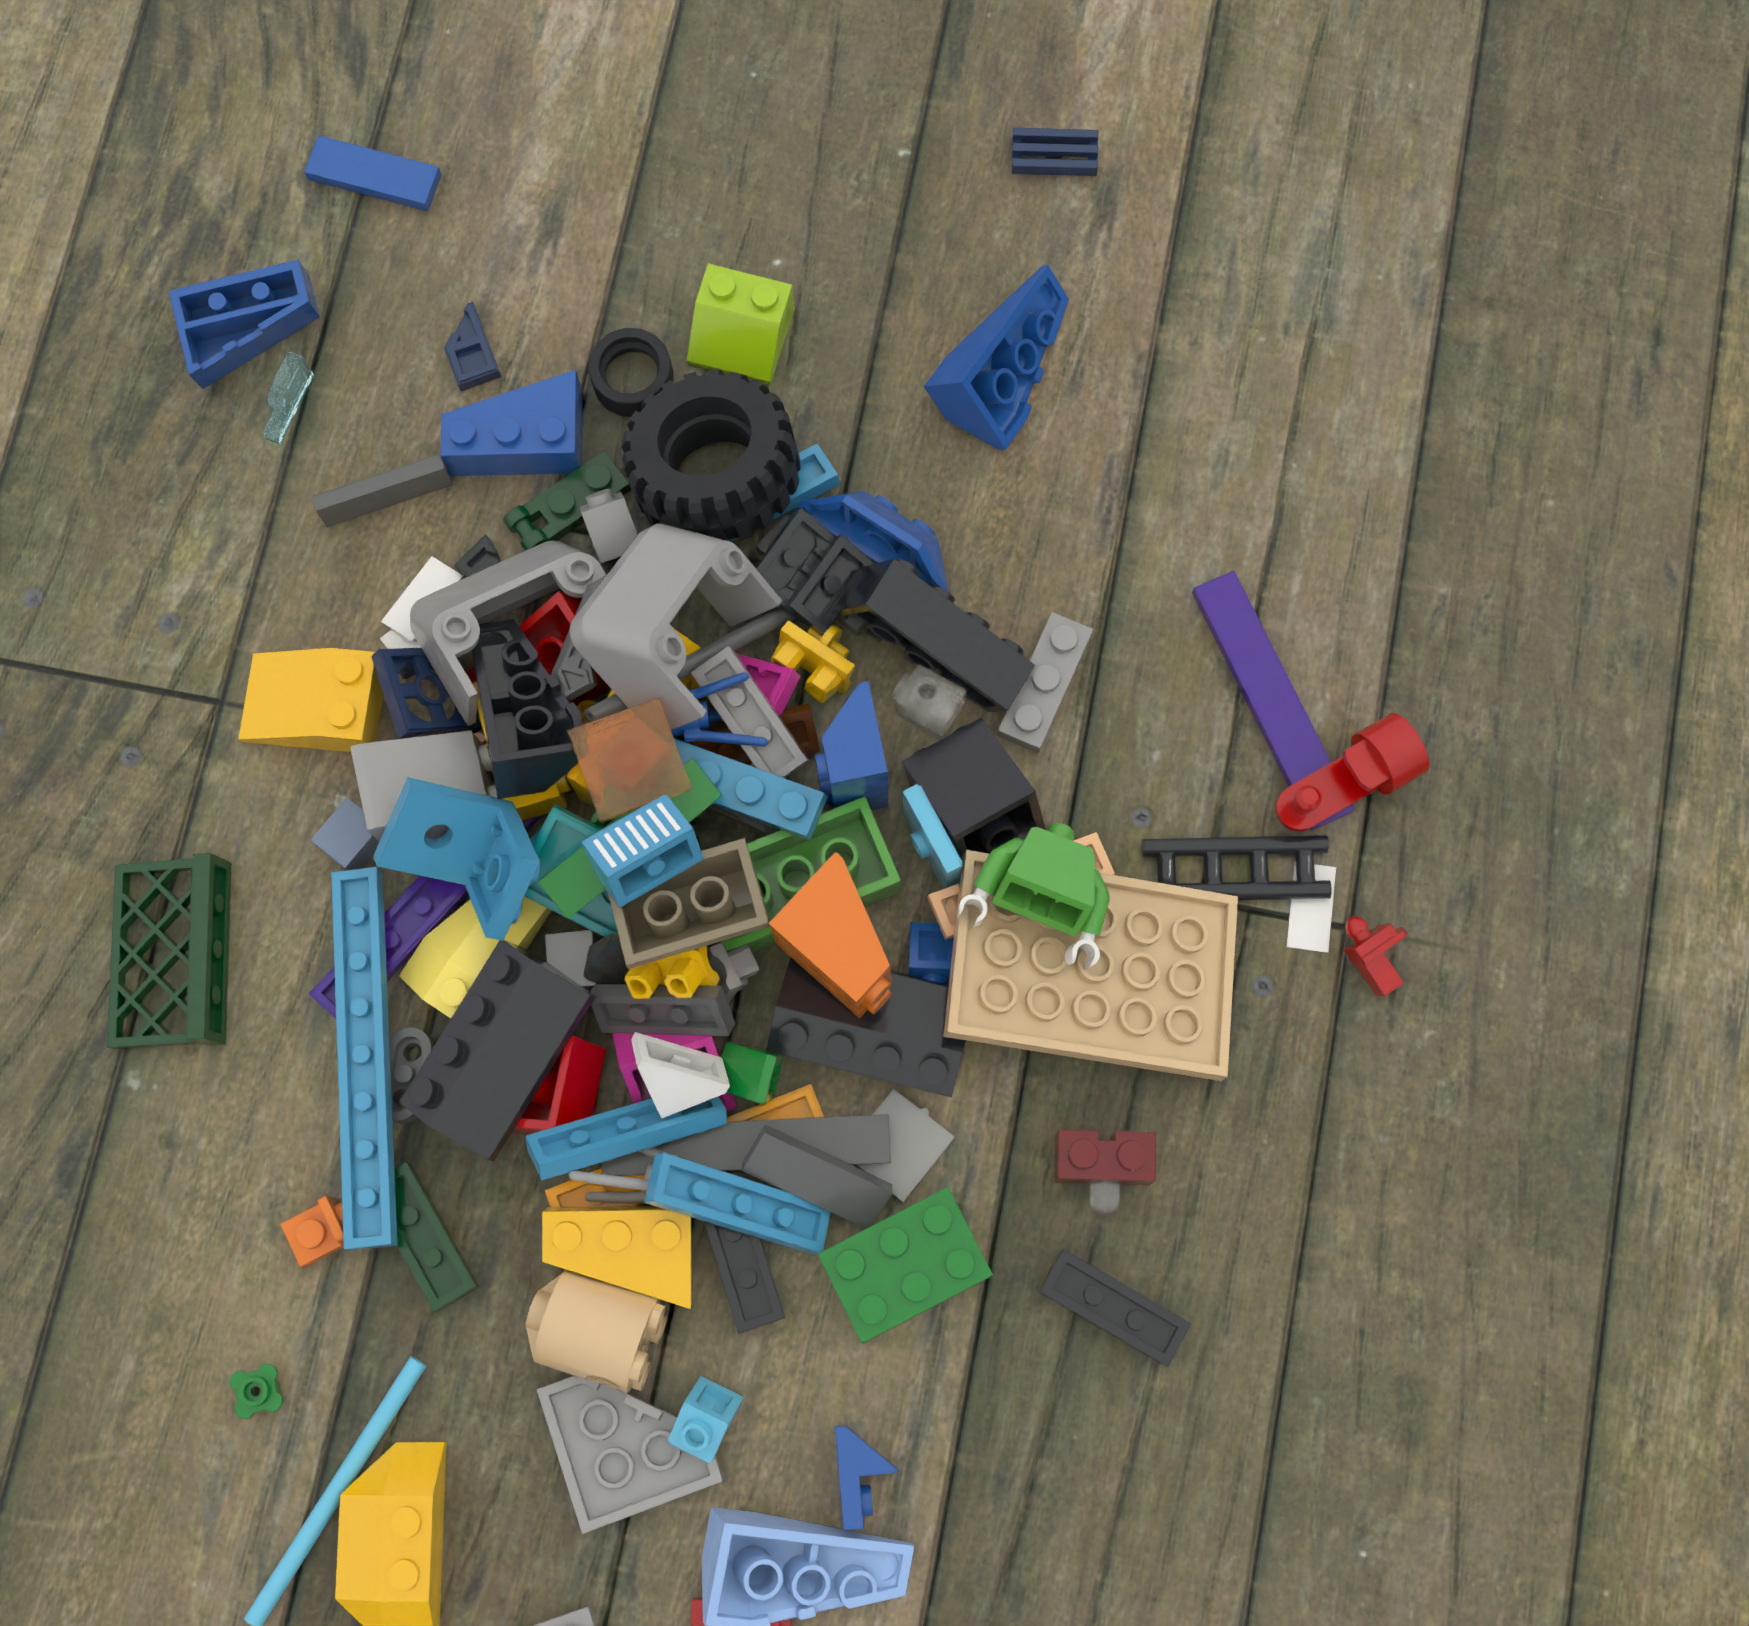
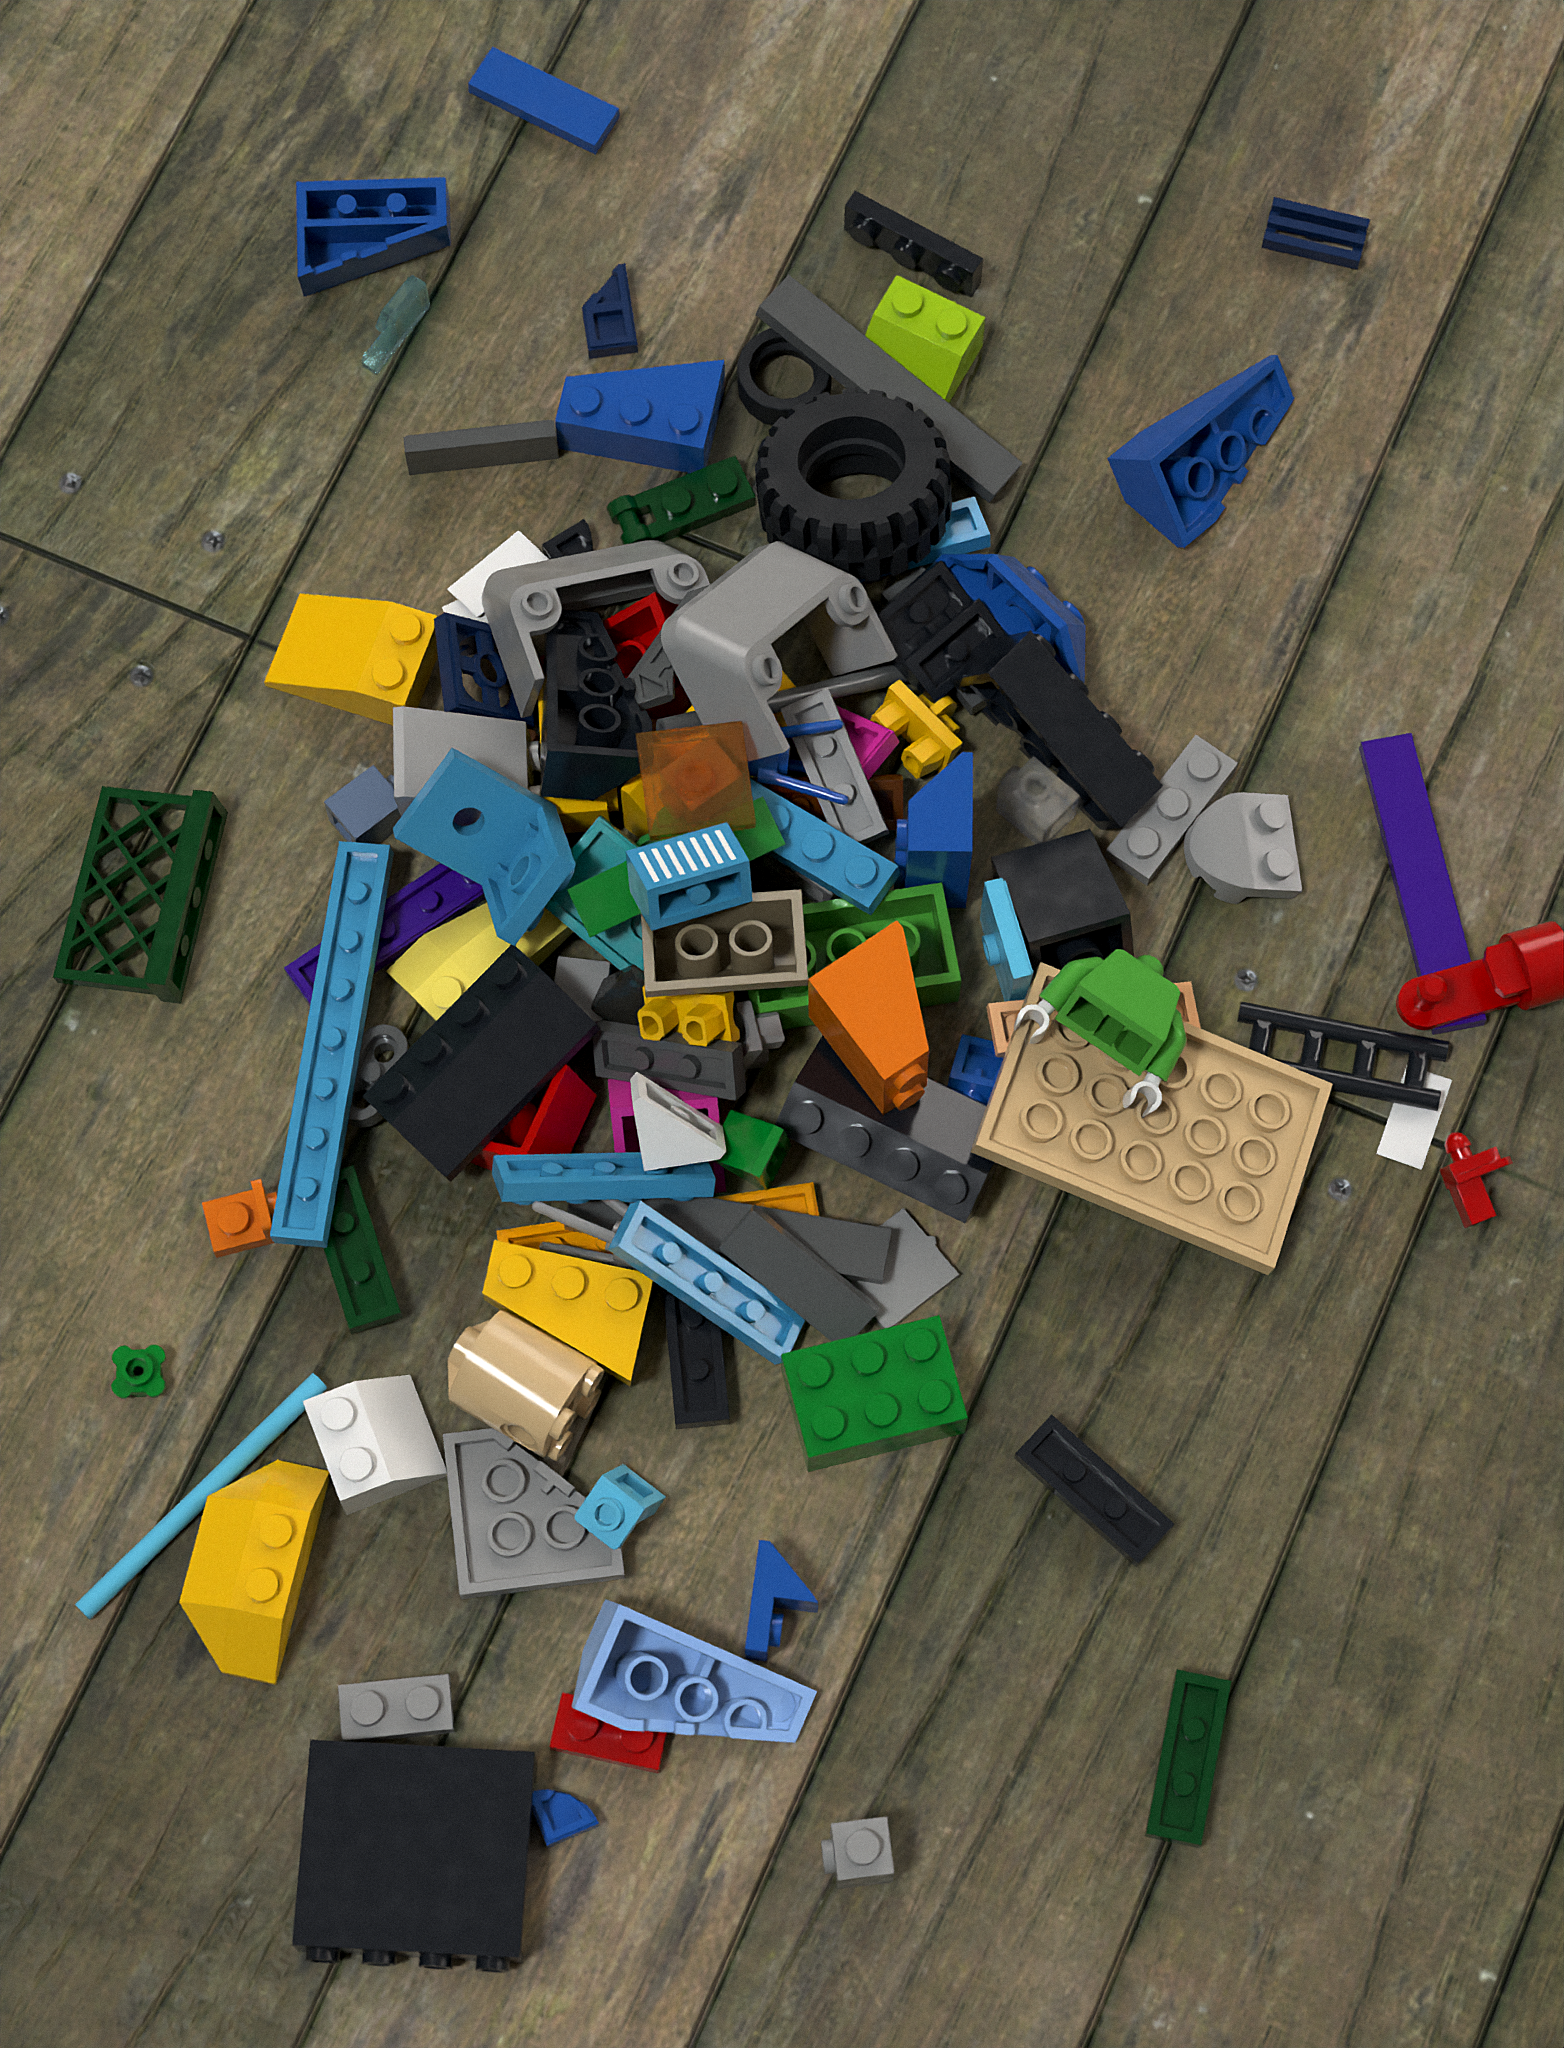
camera: 10 degrees right, 5 degrees down
light grey brick [579,489,638,564] -> none
dark red piece [1054,1130,1156,1216] -> none
none -> white slope [303,1375,447,1515]
none -> dark grey tile [755,275,1022,503]
none -> black plate [844,190,983,297]
none -> dark green plate [1144,1669,1231,1848]
none -> light grey slope [1184,792,1302,904]

